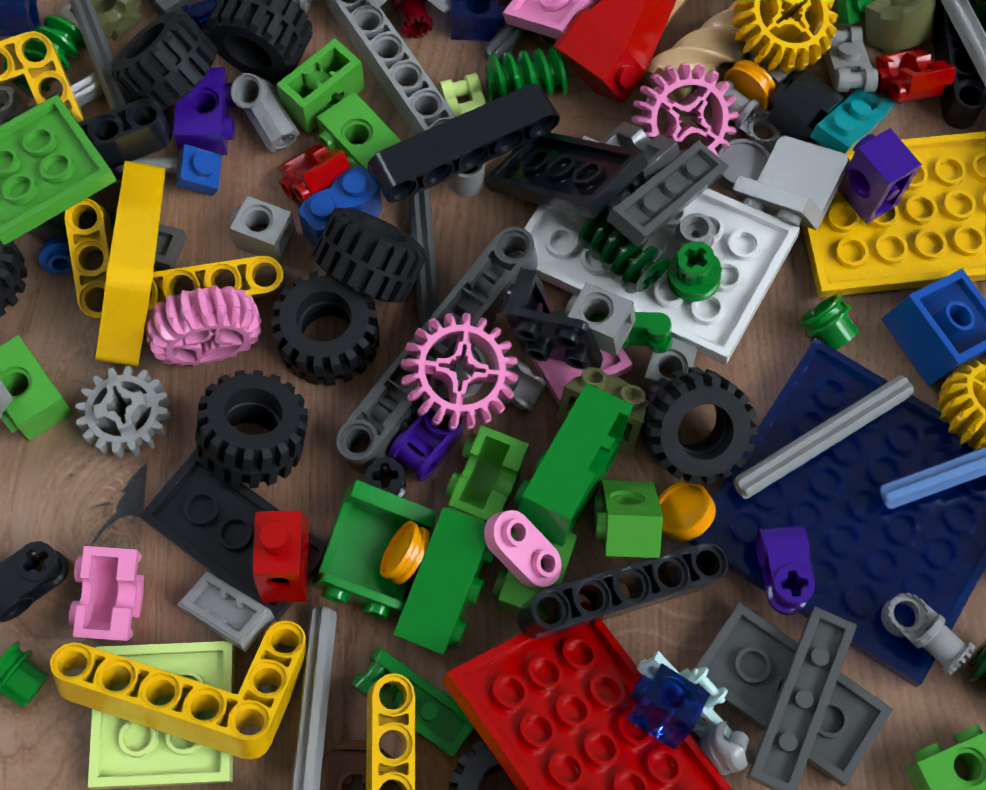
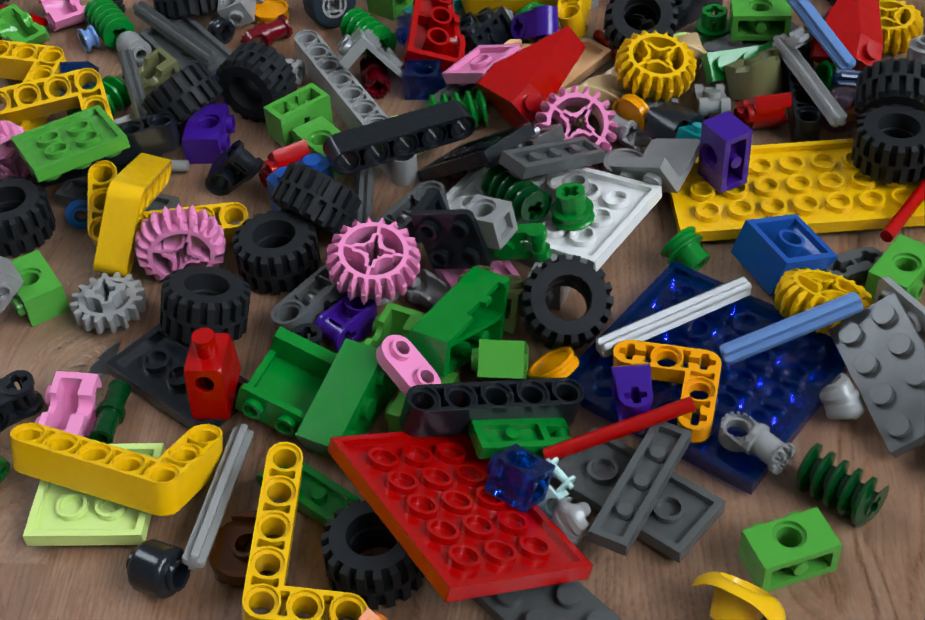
camera: 10 degrees right, 25 degrees down
blue plate [175,144,222,196] -> none
light grey plate [177,571,275,652] -> none
light grey brick [229,195,296,263] -> none
light grey piece [231,73,300,153] -> none
light orange piece [380,521,430,585] -> none
none -> dark green pin [89,379,131,444]
none -> black piece [205,140,264,196]
none -> green plate [467,417,573,460]
none -> red bar [542,396,696,460]
none -> light orange beam [613,340,722,443]

